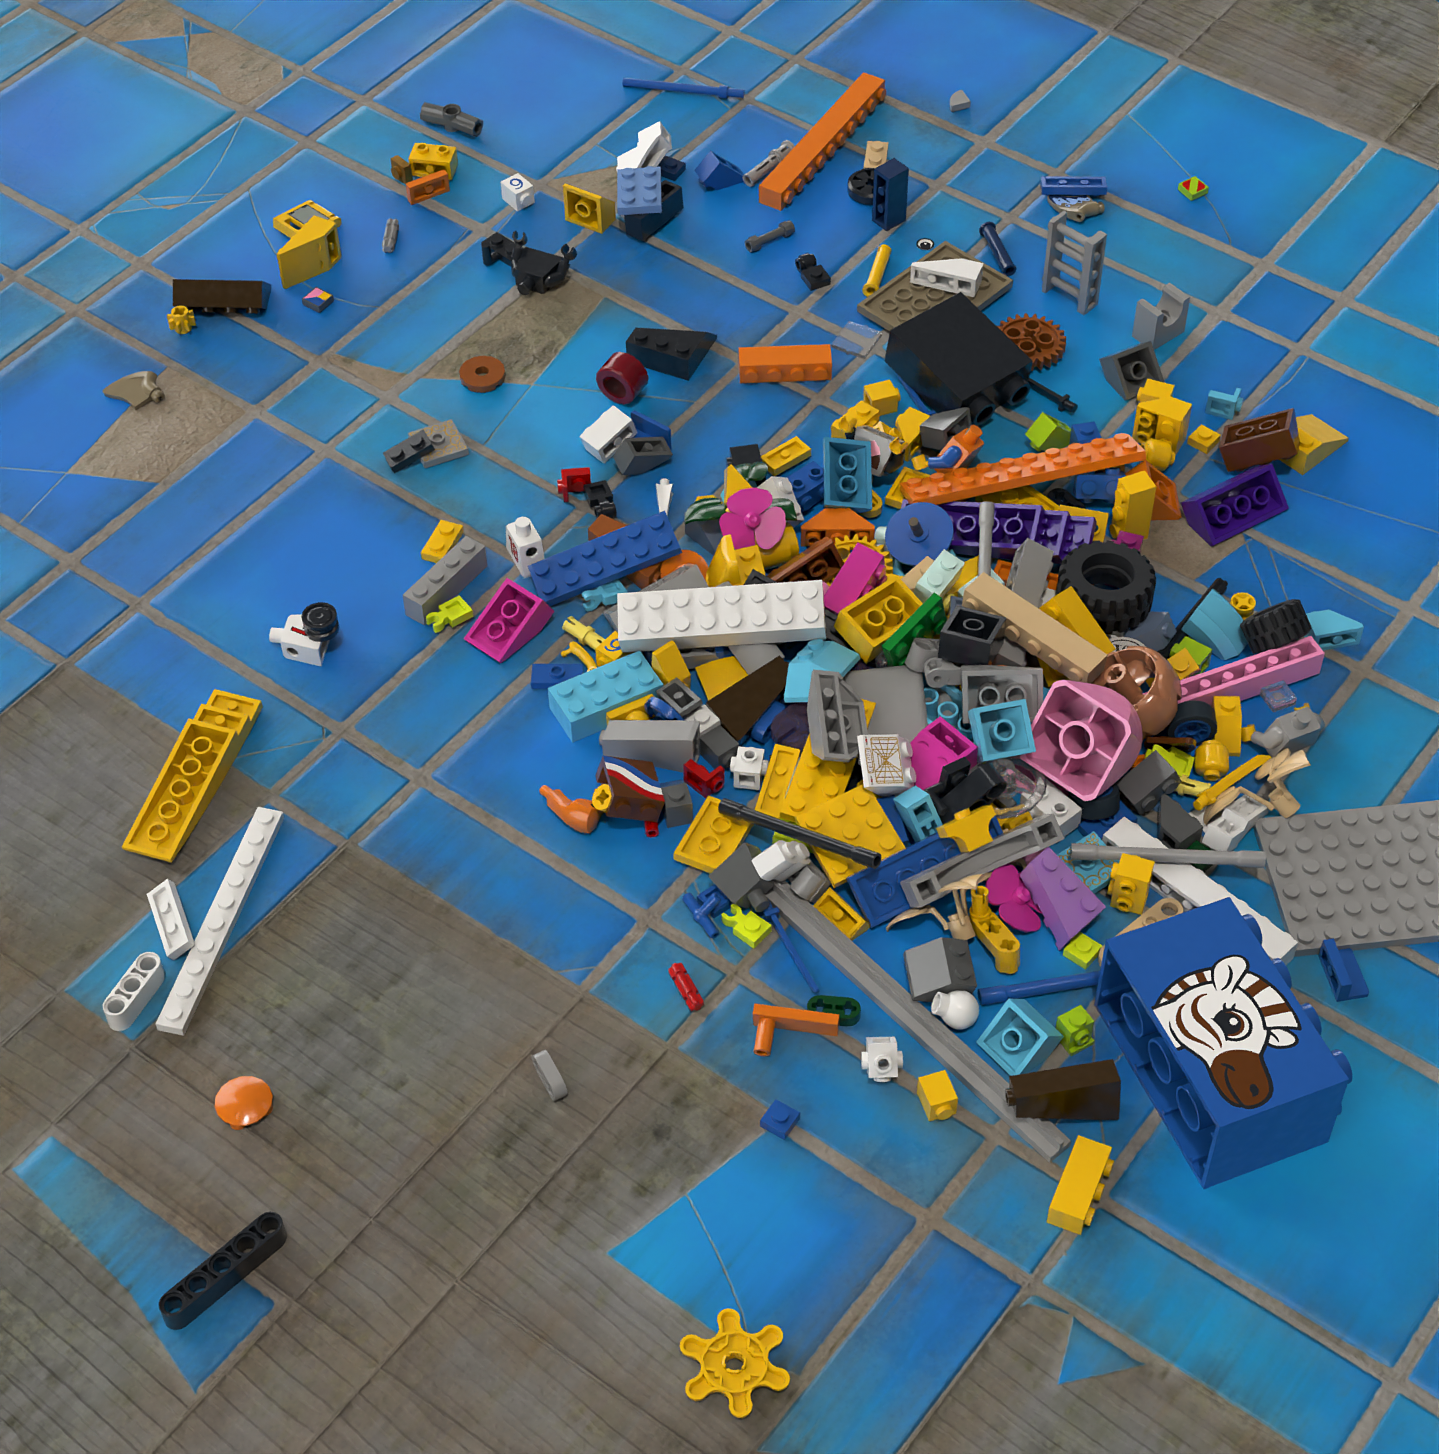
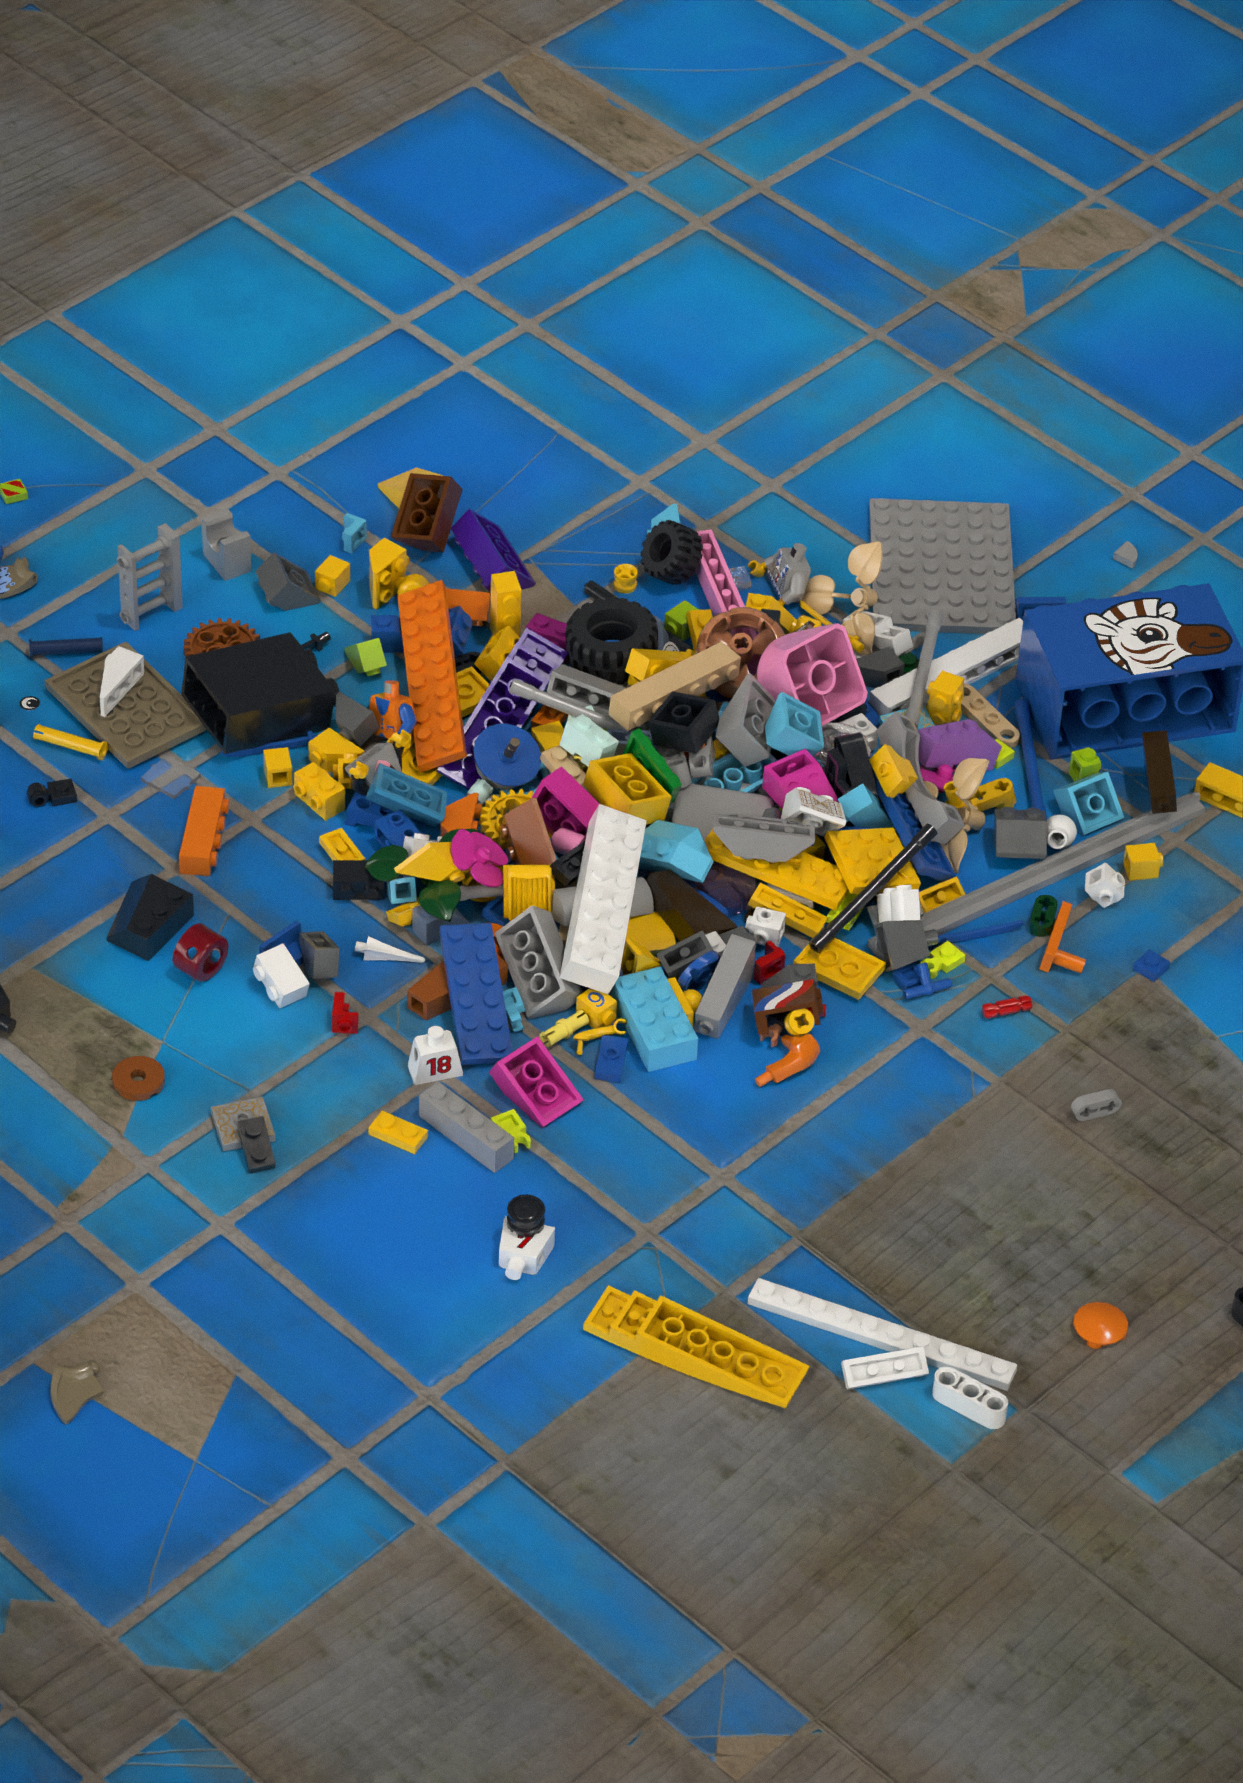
camera: 85 degrees left, 5 degrees down
black plate [583,480,617,519] -> none
medium azure slope [1181,589,1248,660] -> none

